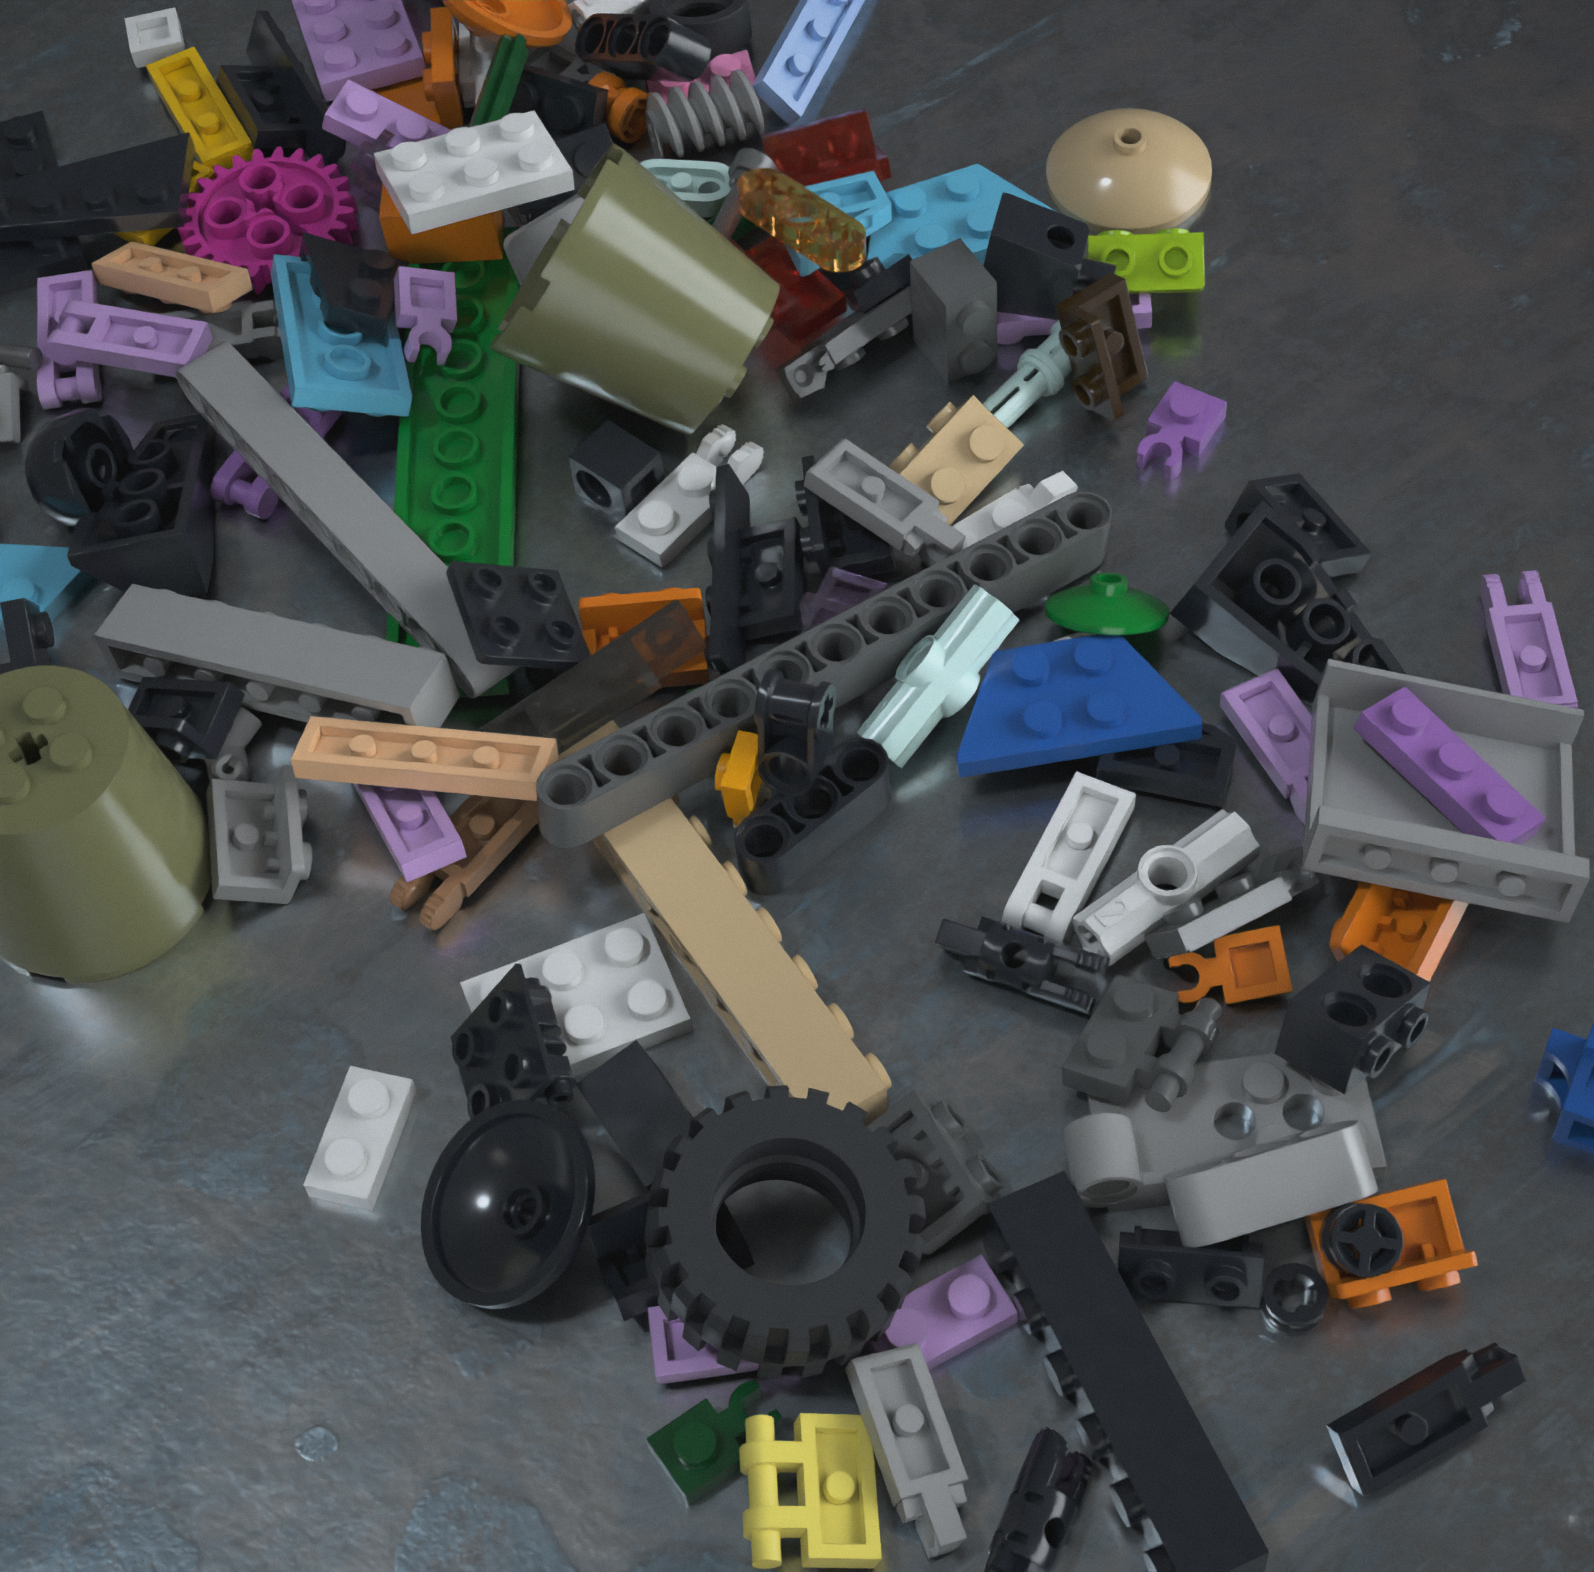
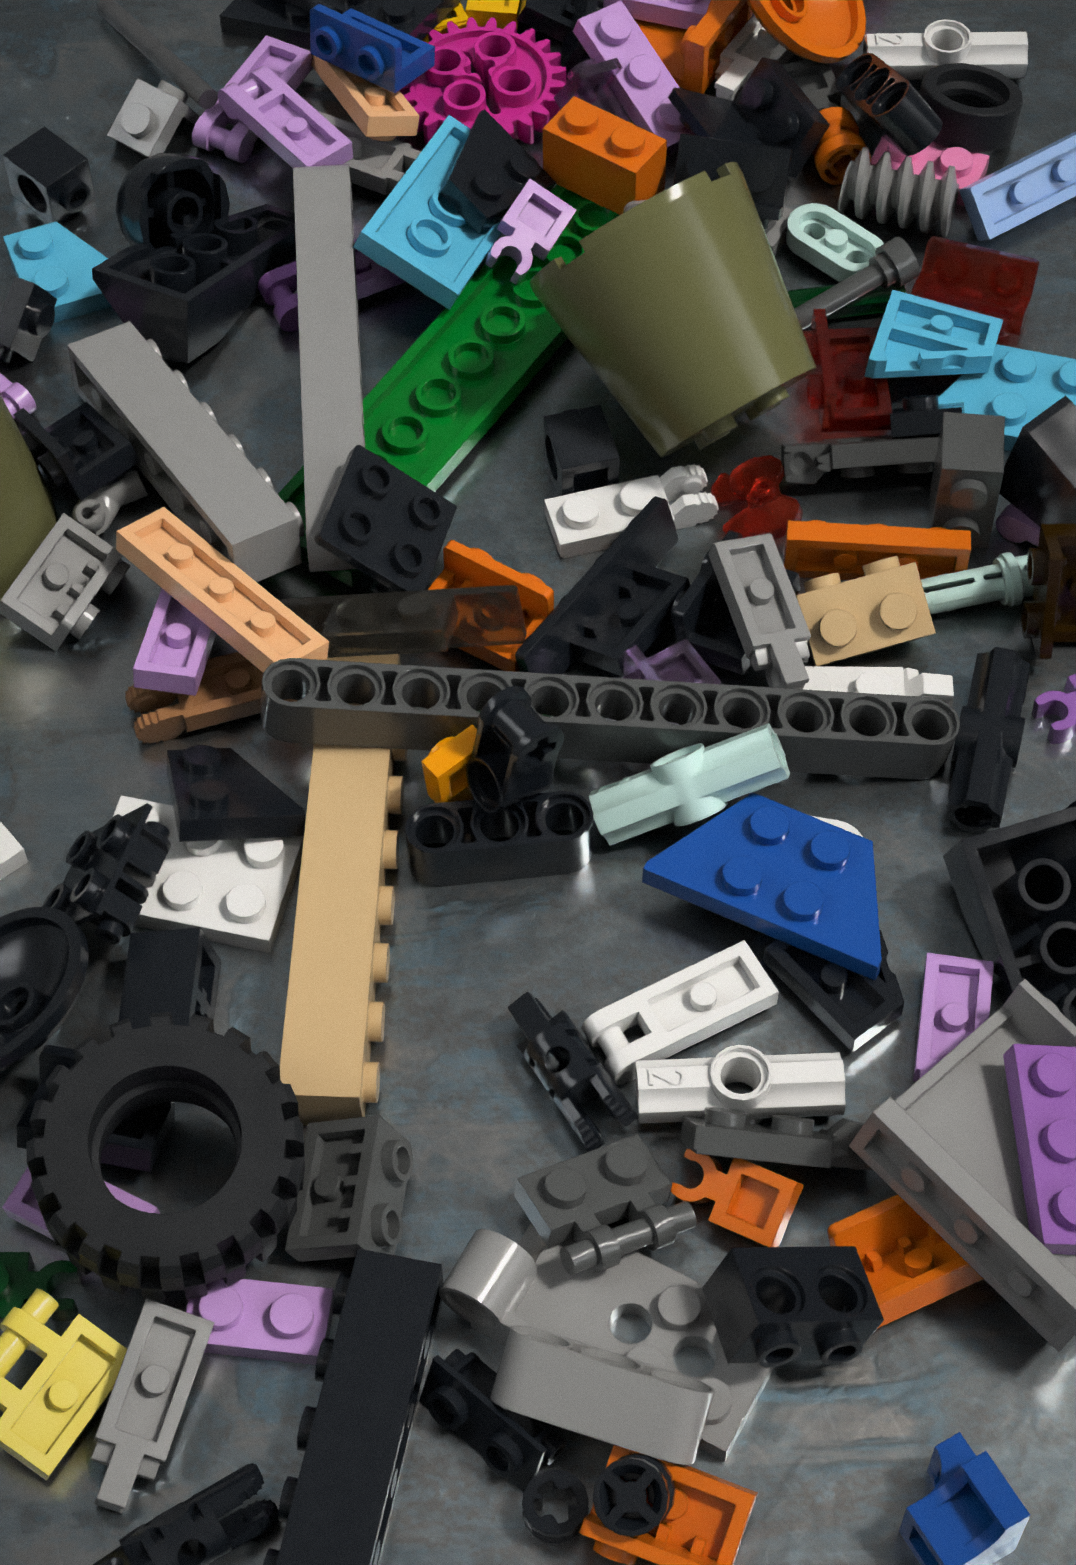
camera: 30 degrees right, 0 degrees up
white plate [374,111,575,234] -> none
dark green axle [468,34,529,128] -> none
clear orange beam [737,168,866,272] -> none
green dish [1045,573,1170,635] -> none
none -> black wing [167,745,305,842]
none -> blue bracket [310,4,435,93]
none -> clear red piece [711,455,803,540]
none -> orange plate [784,520,971,580]
none -> black piece [945,647,1030,834]

